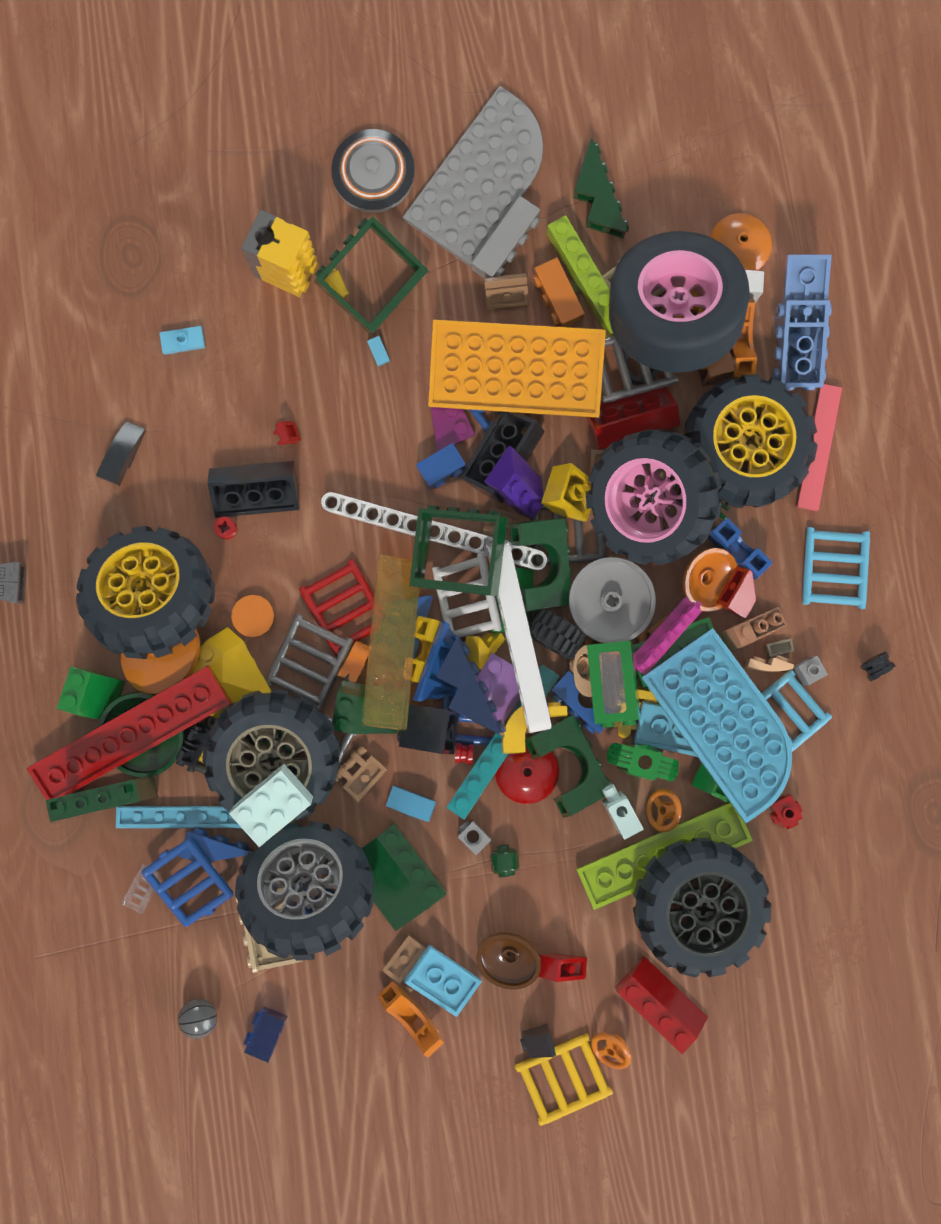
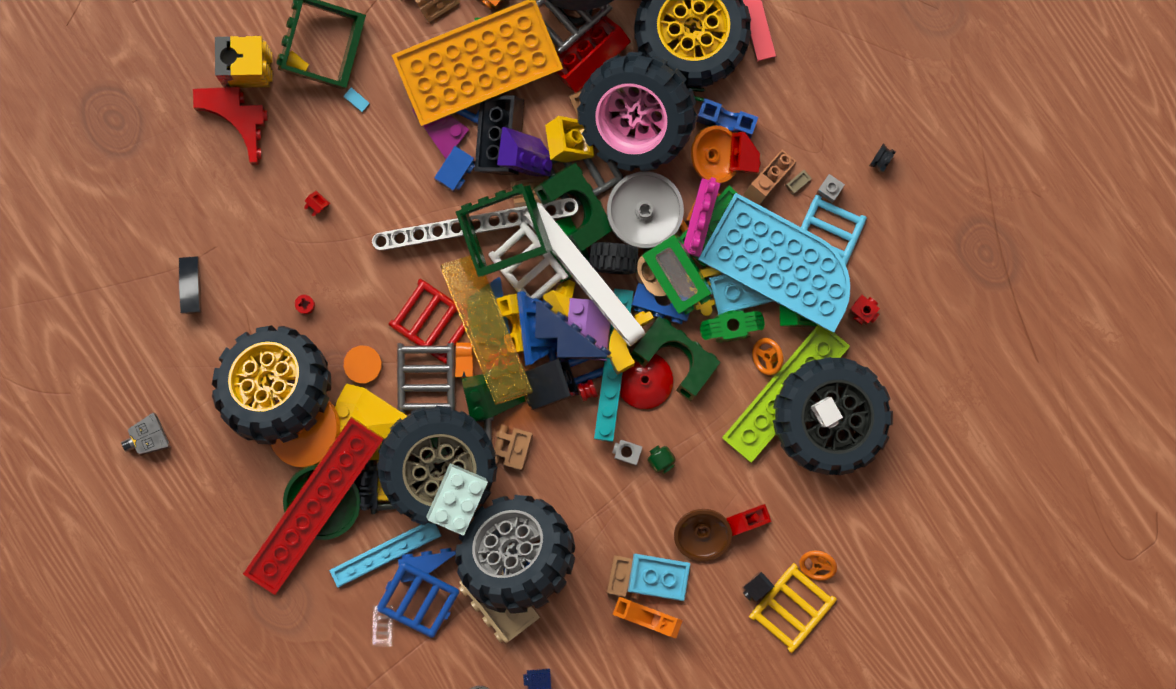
camera: 30 degrees left, 0 degrees up
dark green window [46,776,158,822] -> none
green slope [56,666,126,720] -> none
medium azure plate [159,326,205,355] -> none
black slope [207,461,300,518] -> none
dark green slope [362,822,447,931] -> none
dark azure slope [386,785,437,822] -> none
light aqua torso [602,784,644,840] -> none
red slope [615,956,708,1054] -> none
light nougat slope [744,655,794,672] -> none
medium azure bar [802,527,870,609] -> none
none -> red arch [193,87,268,165]
none -> white brick [811,397,843,429]

